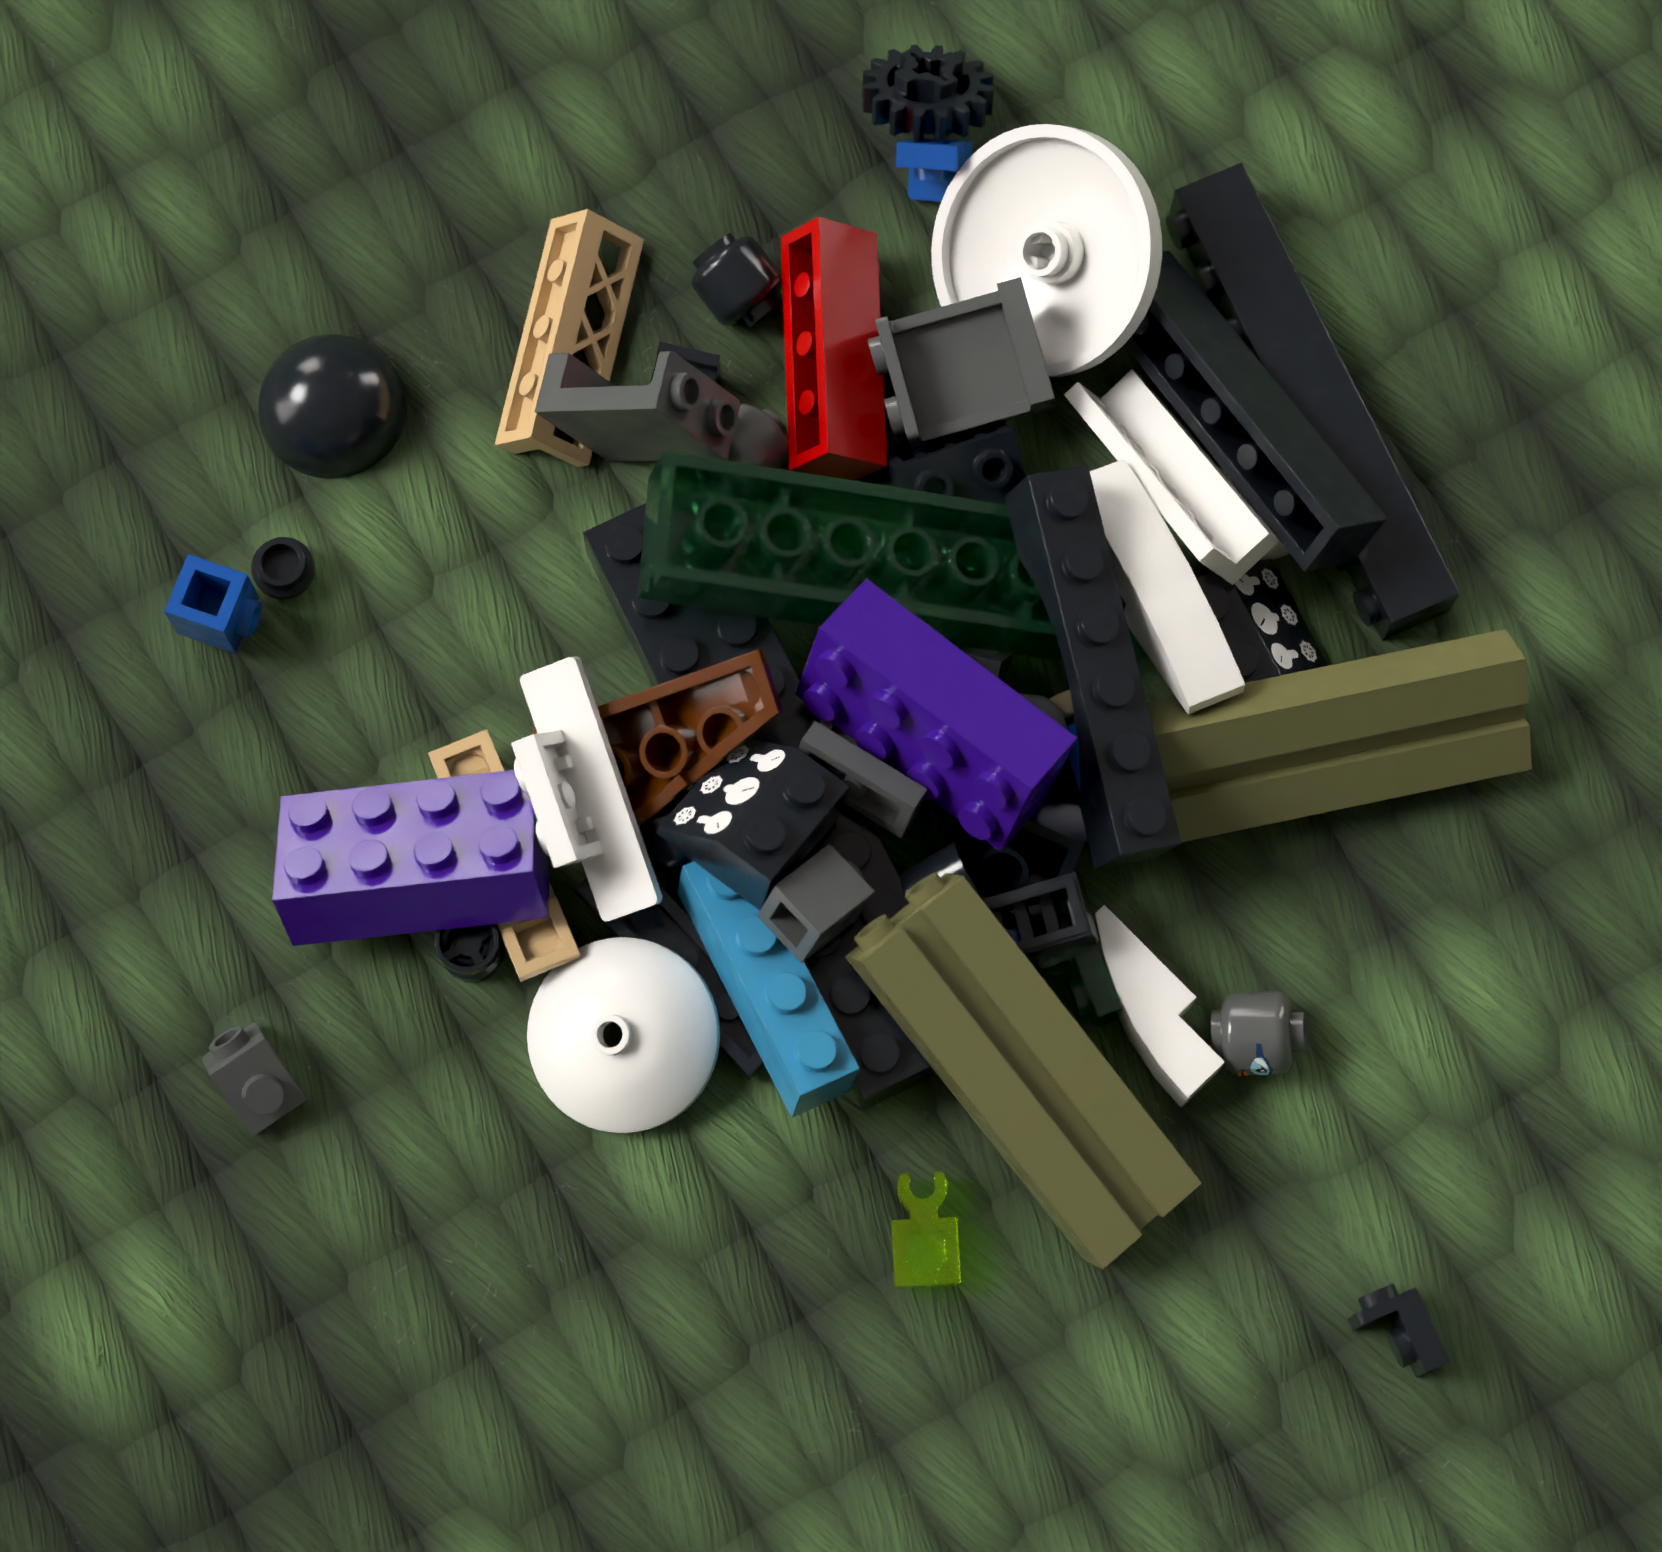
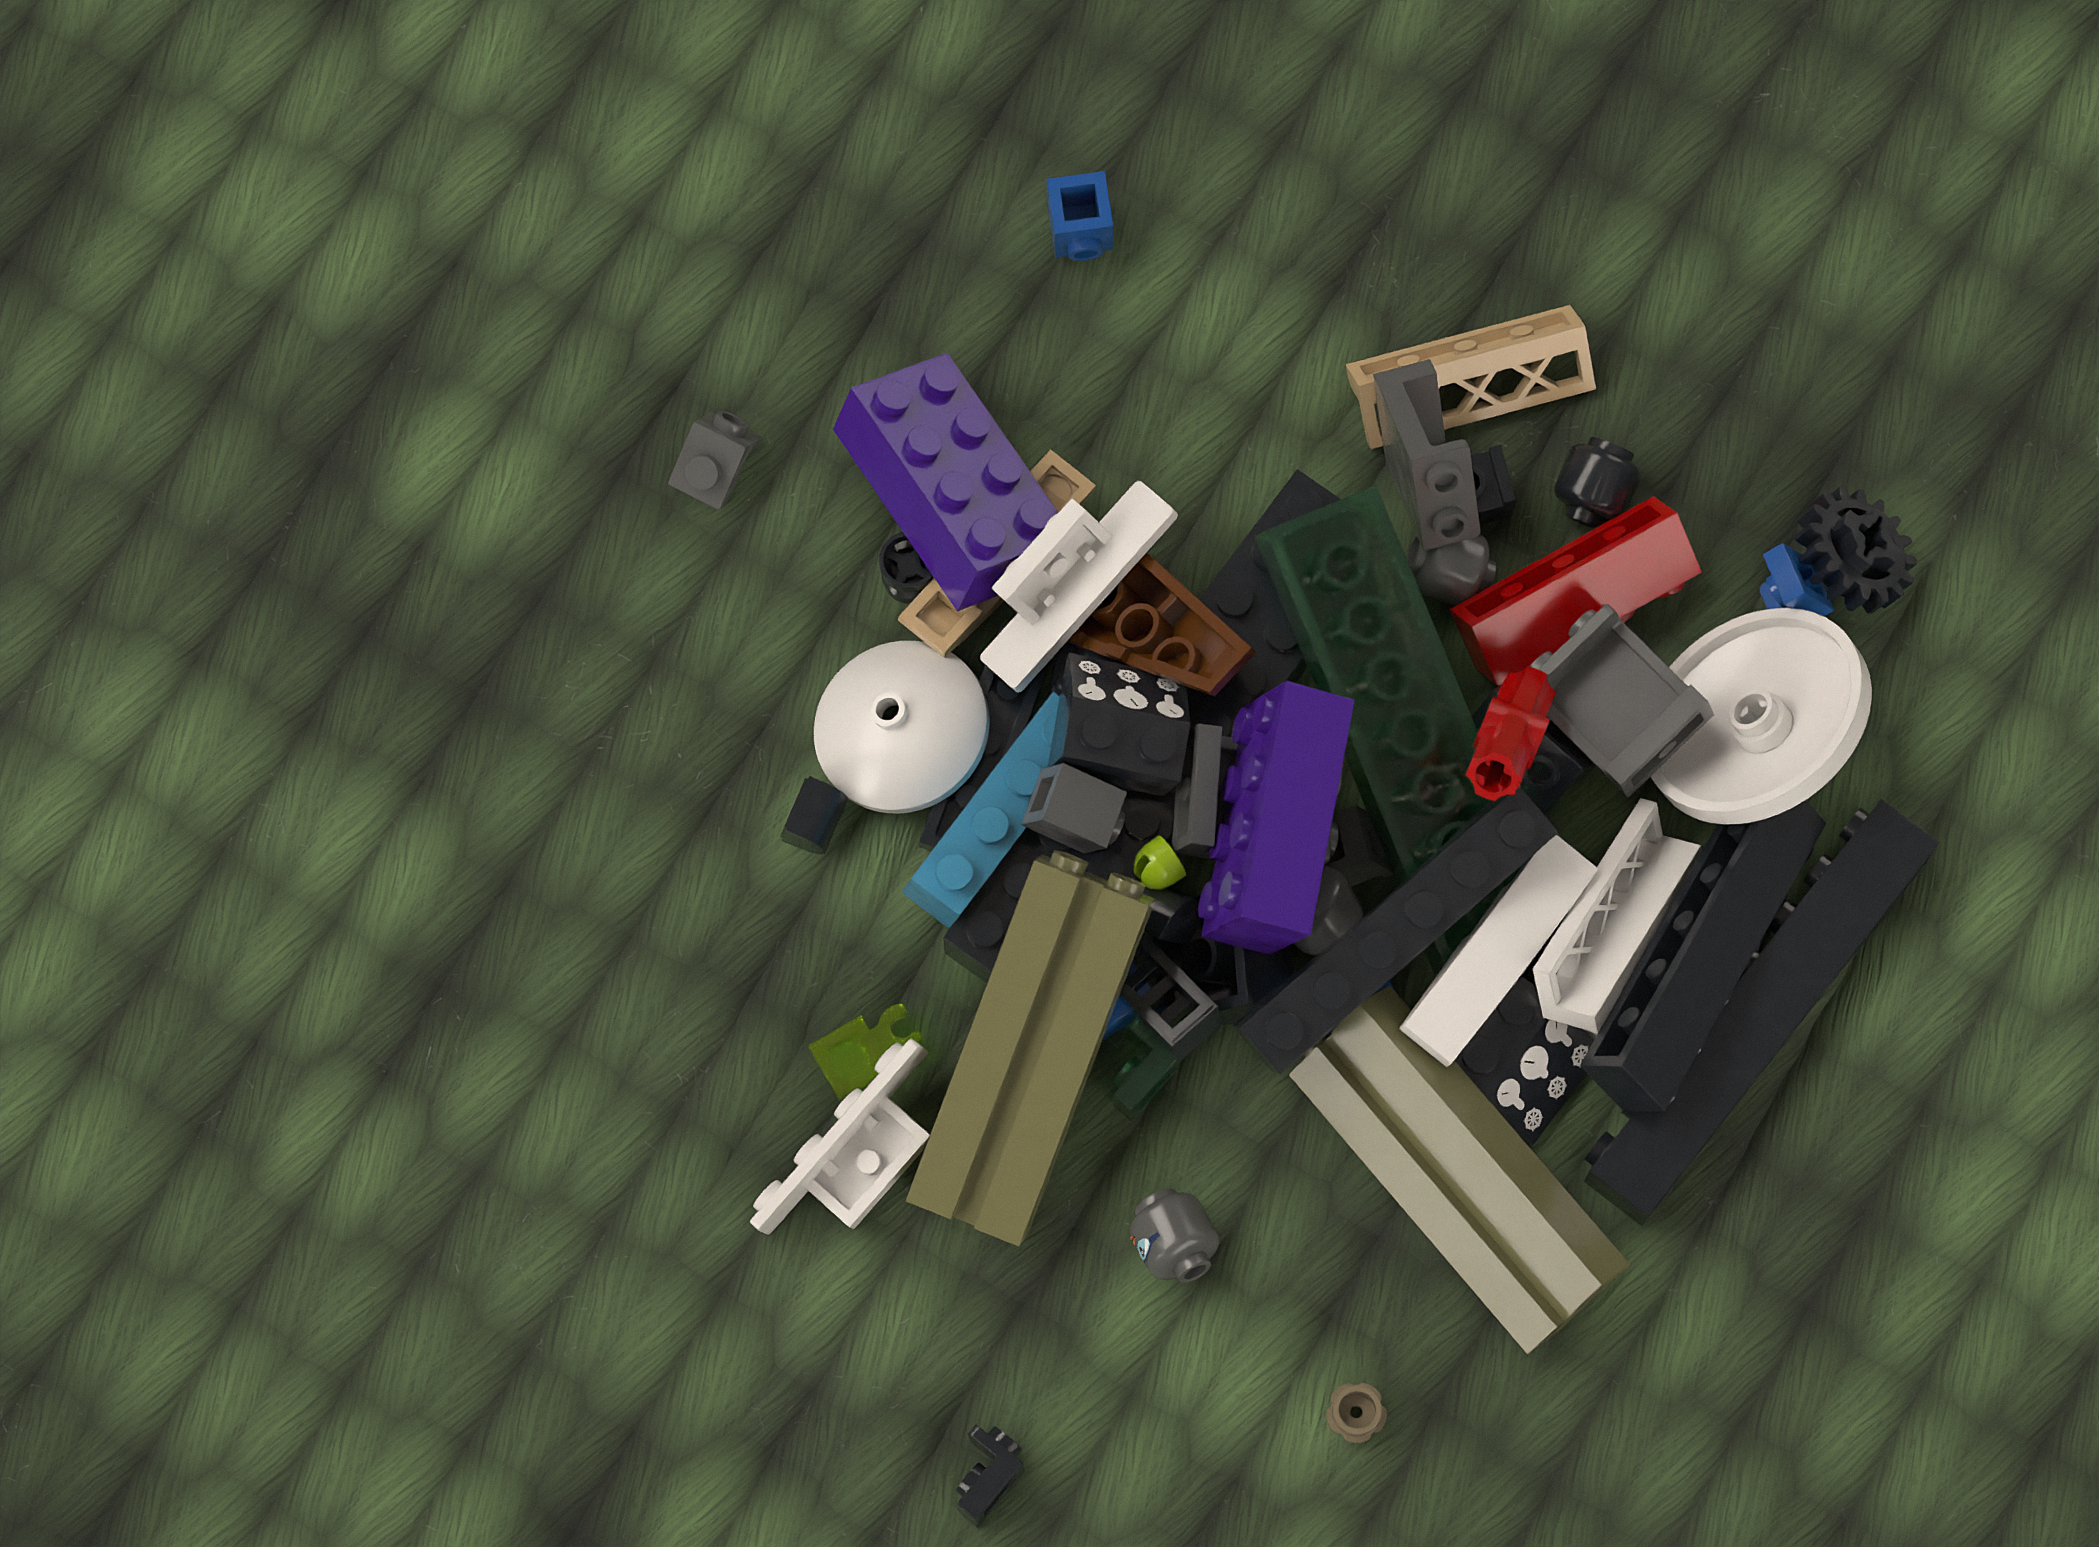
camera: 65 degrees right, 0 degrees up
black plate [251,537,315,600] -> none
black piece [258,334,407,479] -> none
white slope [1093,905,1225,1108] -> none
none -> white bracket [750,1038,930,1235]
none -> black brick [780,776,848,854]
none -> lime hinge [1134,835,1186,889]
none -> dark tan plate [1326,1383,1387,1443]
none -> red piece [1466,666,1556,801]

